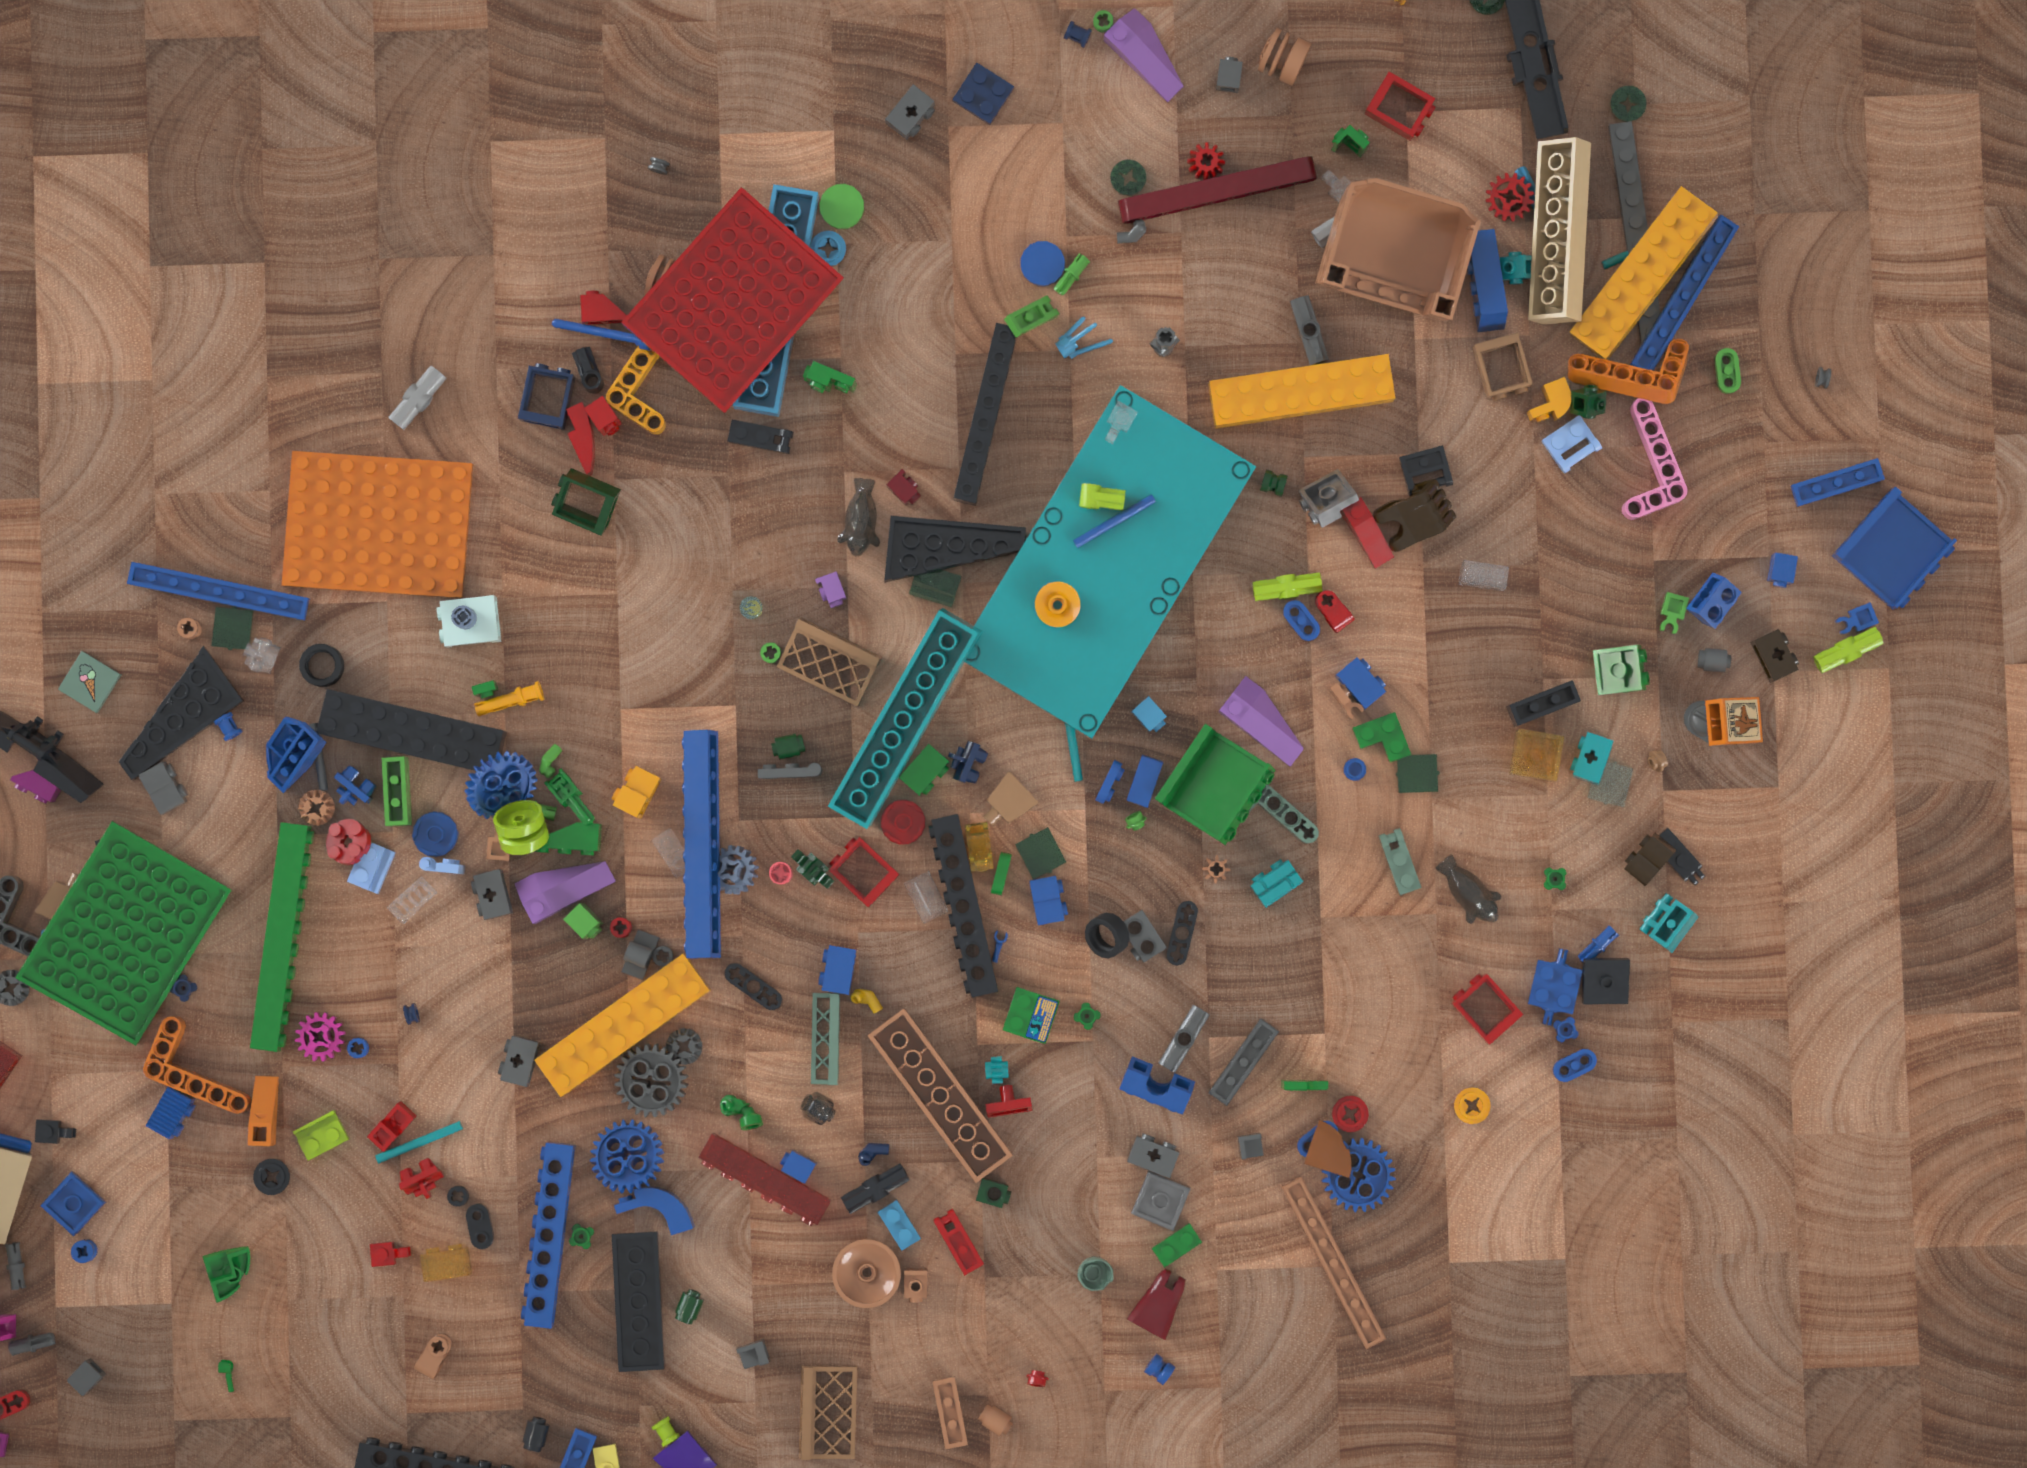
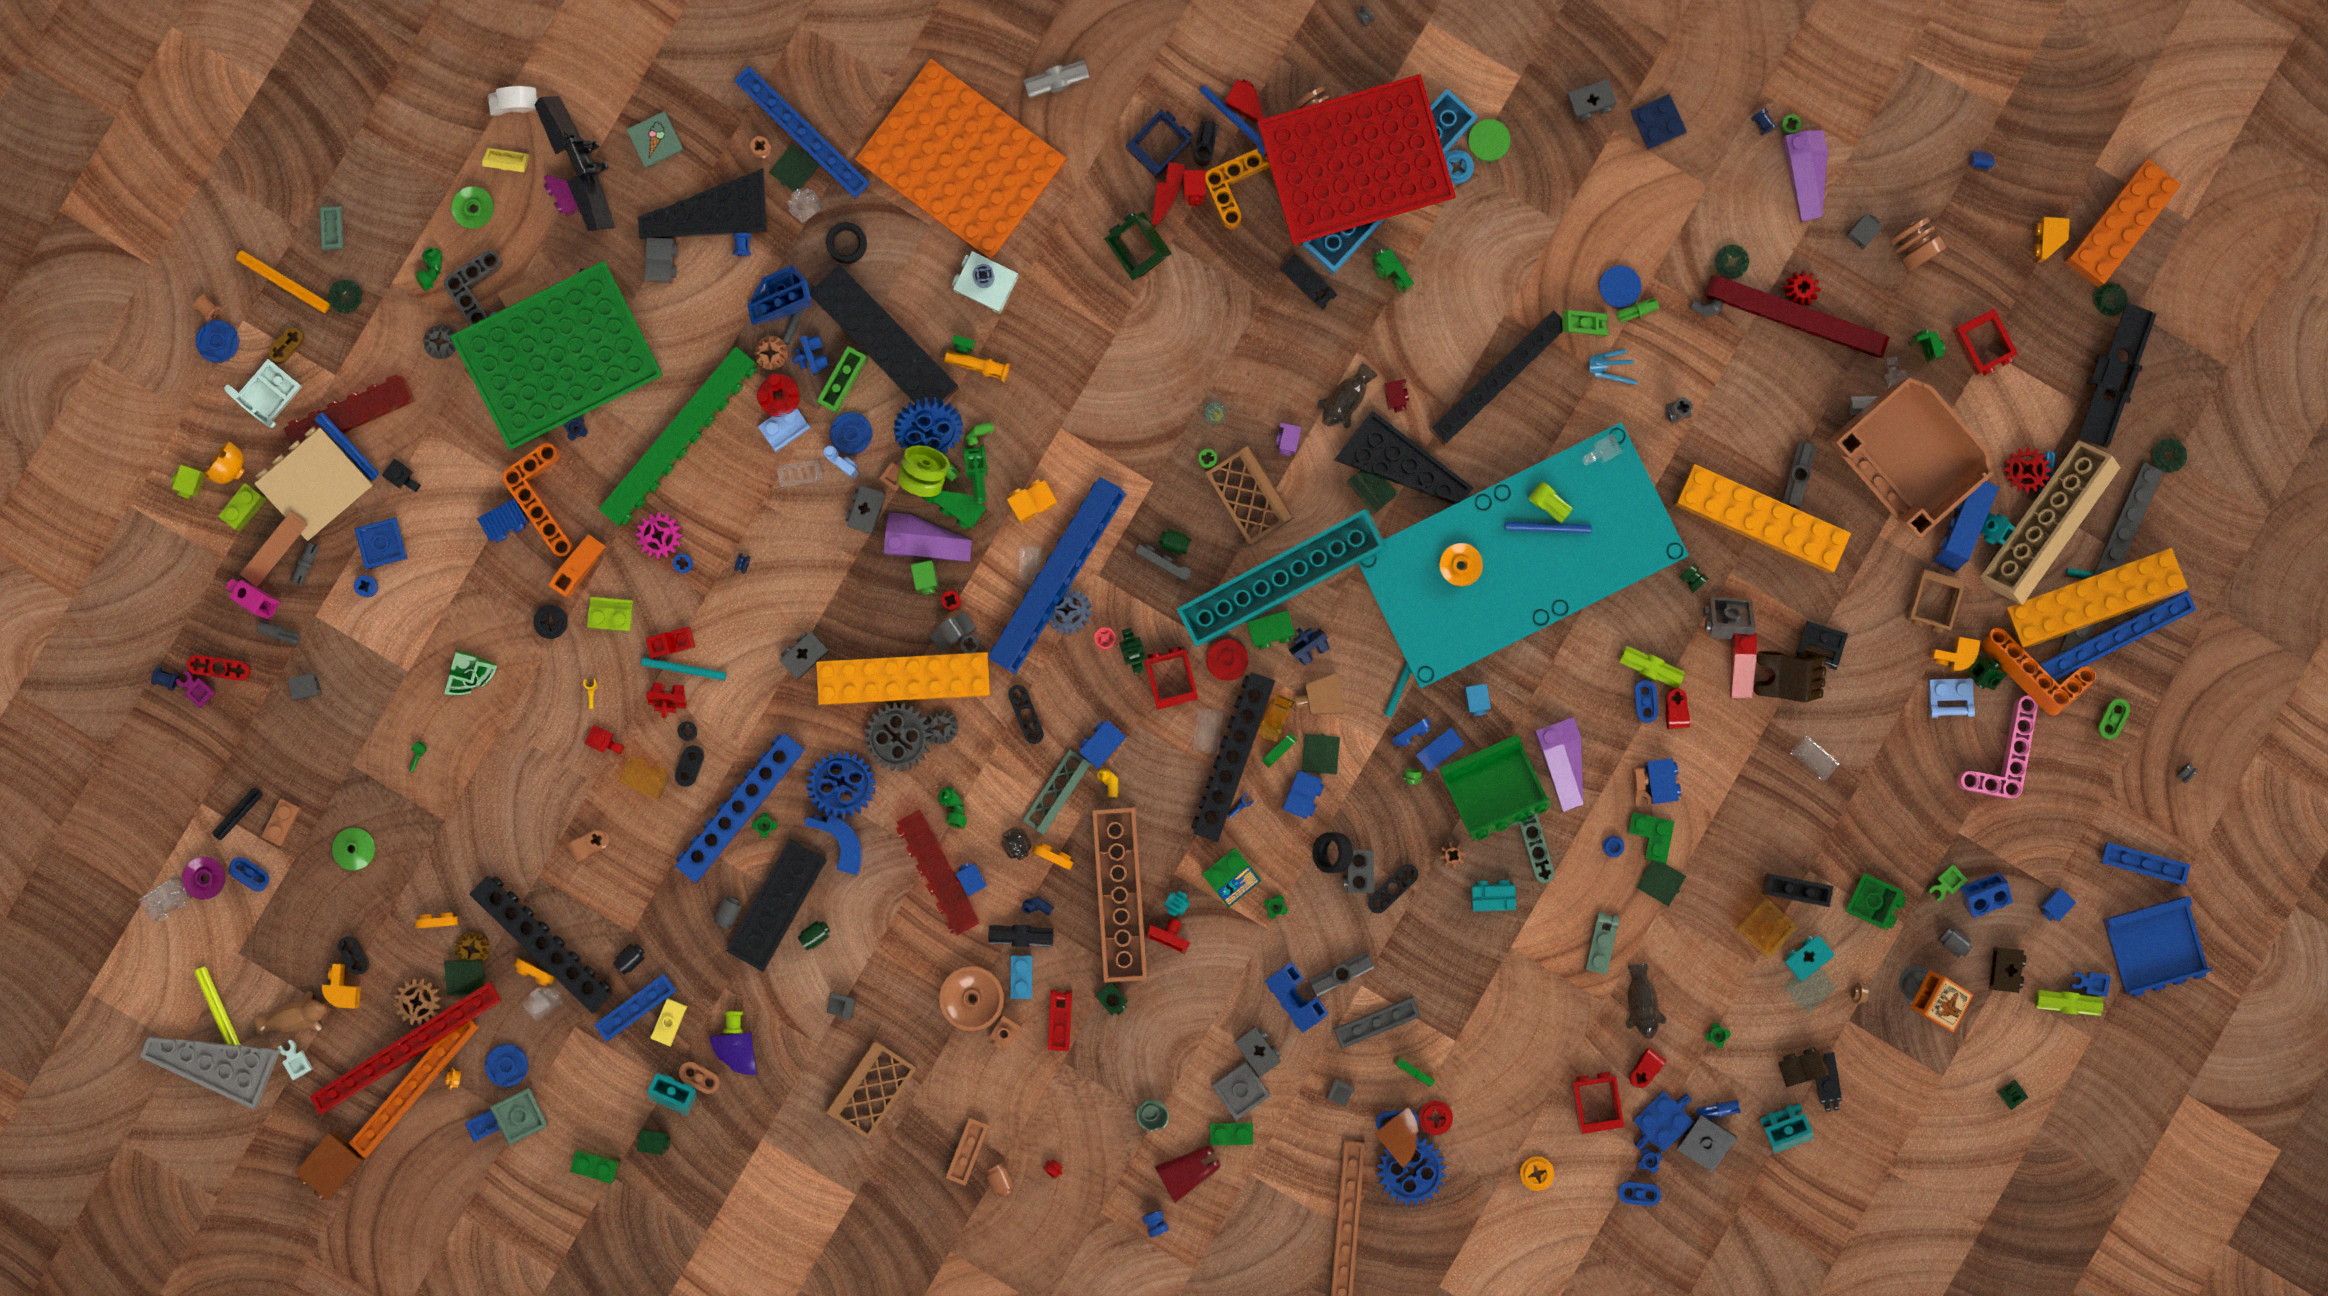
camera: 25 degrees right, 0 degrees up
none -> yellow hand [583,679,598,709]
none -> dark grey brick [714,895,742,929]
none -> light orange plate [1032,842,1074,870]
none -> red piece [1629,1047,1667,1088]
none -> dark green tile [1997,1080,2029,1110]

